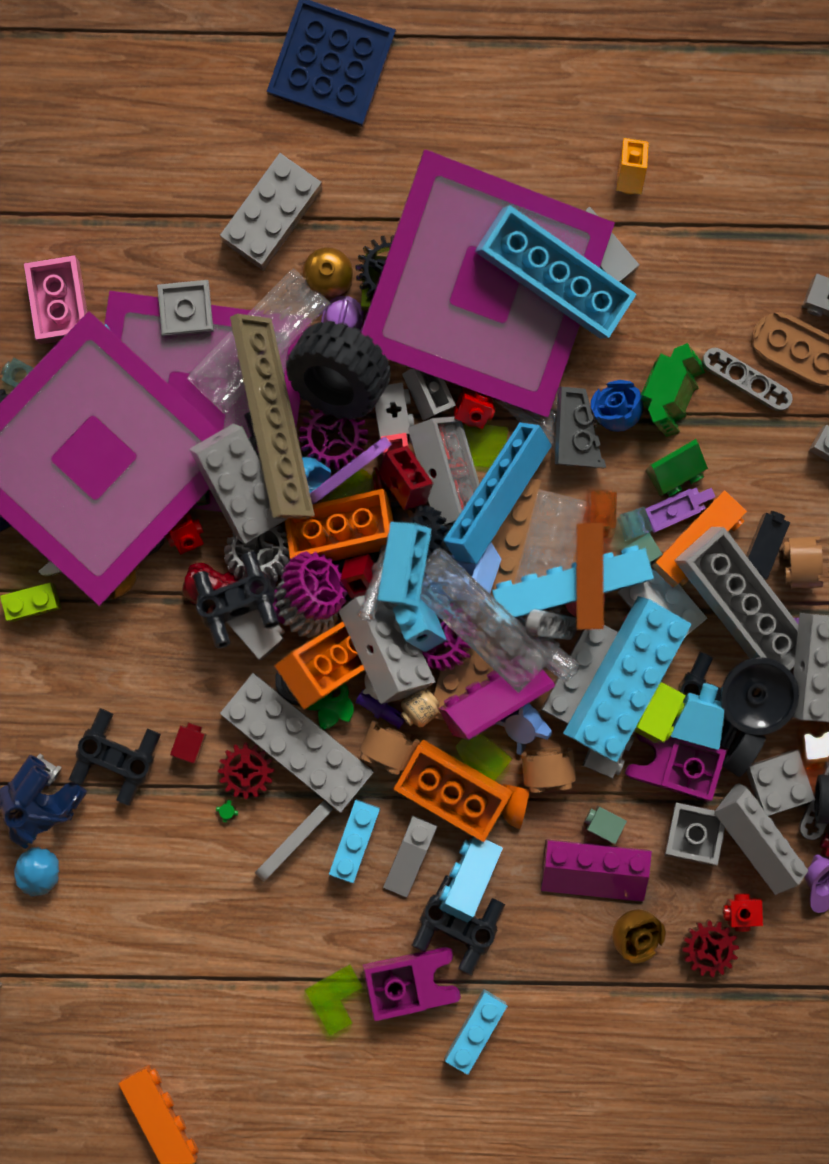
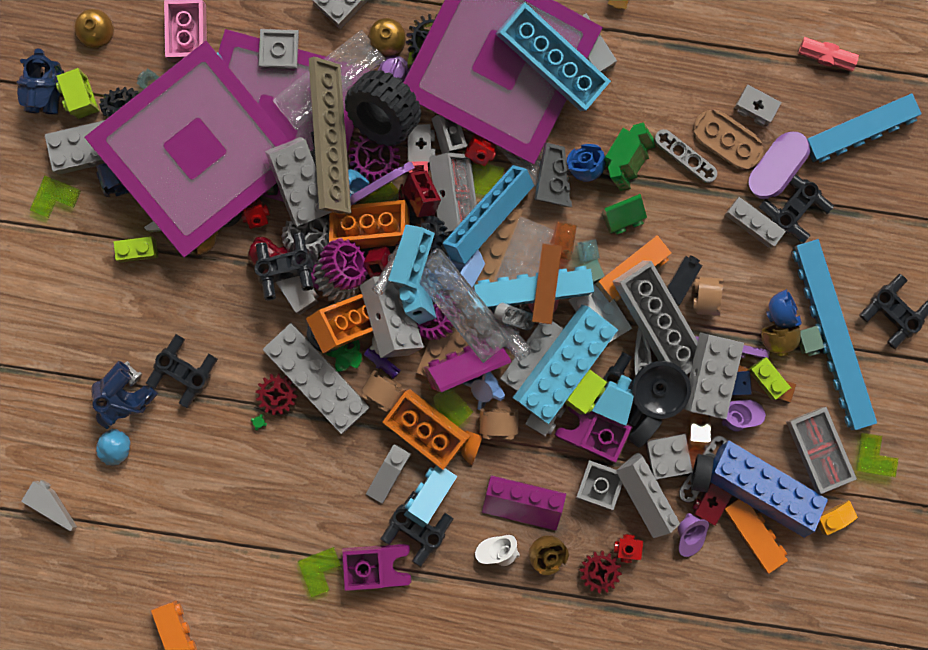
camera: 20 degrees right, 0 degrees up
dark red brick [170,722,207,764] -> none
light grey beam [255,800,334,882] -> none
medium azure brick [329,799,380,883] -> none
tan head [400,689,440,727] -> none
medium azure brick [445,989,507,1075] -> none
sand green brick [584,806,627,844] -> none
medium lavender hinge [643,488,715,533] -> none
none -> white piece [475,535,520,566]
none -> light grey piece [635,328,652,375]

